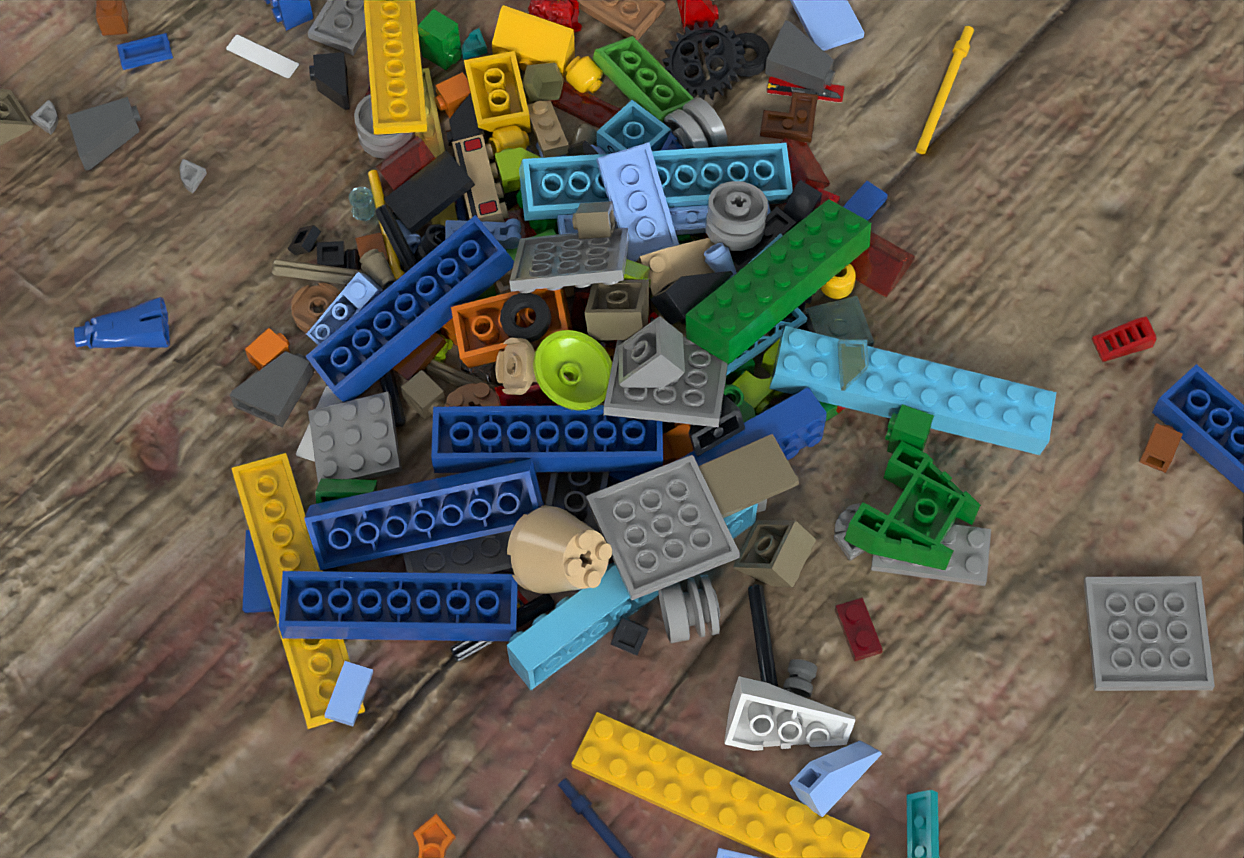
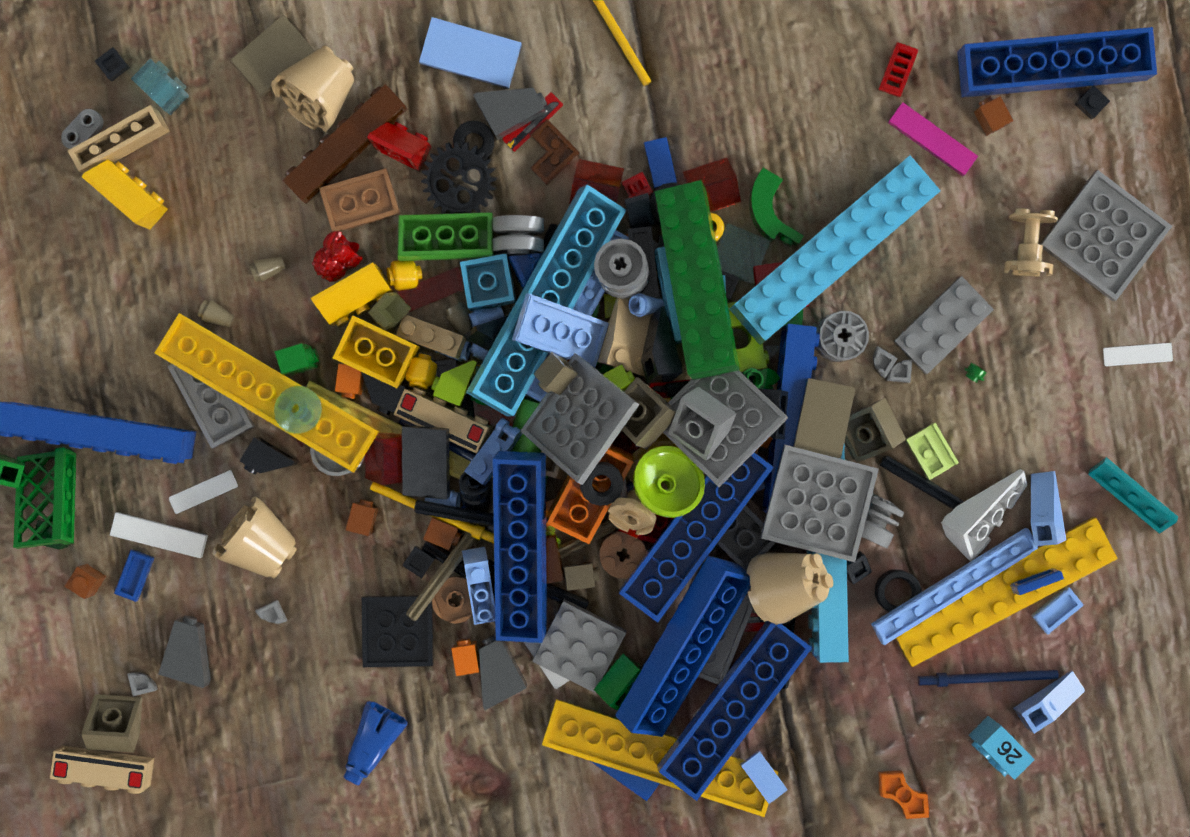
camera: 55 degrees left, 25 degrees up
black plate [288,225,321,255] -> none
clear light blue bush [349,187,376,221] -> none
dark tan cone [360,249,396,290] -> none
teal tile [462,28,488,60] -> none
dark grey wheel [783,659,818,698] -> none
dark red plate [835,597,883,662] -> none
clear light blue tile [837,339,869,391] -> none
green wedge [844,440,981,570] -> none
green brick [885,404,934,454] -> none
none -> white tile [110,512,208,558]
none -> tan cone [212,496,297,579]
none -> clear light blue dish [274,386,322,434]
none -> dark orange brick [346,499,379,536]
none -> black plate [361,595,434,668]
none -> green arch [749,168,804,247]
none -> light grey wheel [815,311,869,362]
none -> light blue tile [871,528,1038,645]
none -> black tyre [875,569,922,612]
none -> dark pink tile [888,102,978,176]
none -> yellowish green plate [905,423,959,480]
none -> green plate [964,362,987,383]
none -> tan piece [1004,209,1058,277]
none -> blue tile [1010,568,1064,595]
none -> white sticker [1103,343,1173,366]

